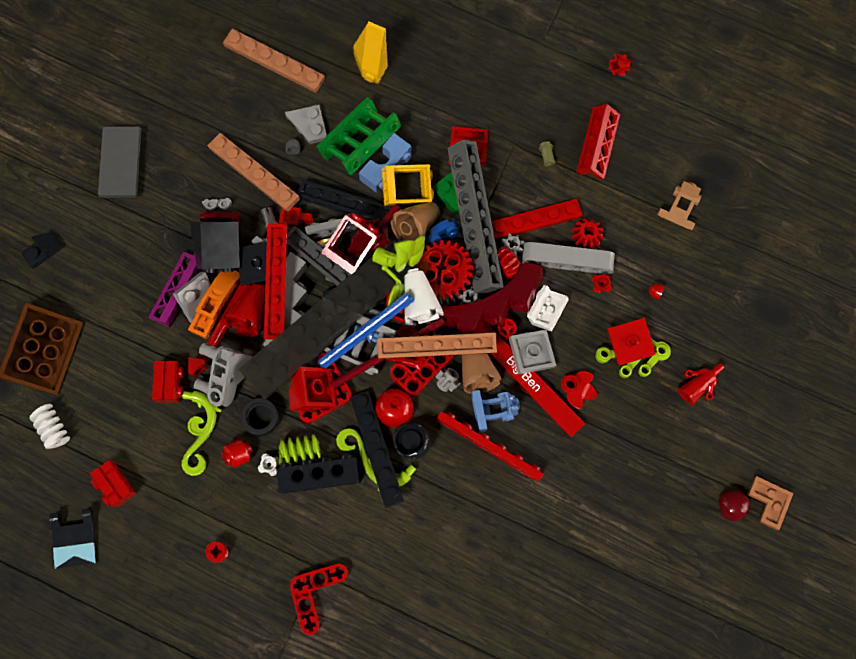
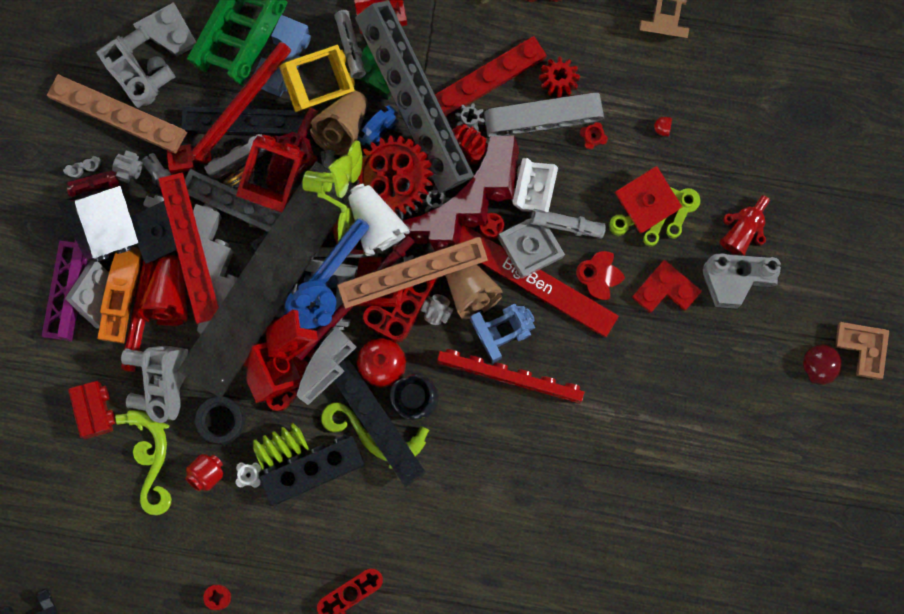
camera: 15 degrees left, 5 degrees up
red brick [90,460,136,508] -> none
red slope [188,357,209,378] -> none
none -> light grey piece [96,26,176,108]
none -> light grey gear [112,150,143,183]
none -> red axle [191,42,291,162]
none -> red panel [266,309,318,360]
none -> blue plate [285,281,337,329]
none -> light grey slope [297,327,356,405]
none -> light grey pin [334,10,366,79]
none -> light grey pin [531,208,605,239]
none -> red plate [632,260,702,313]
none -> light grey piece [703,254,781,309]

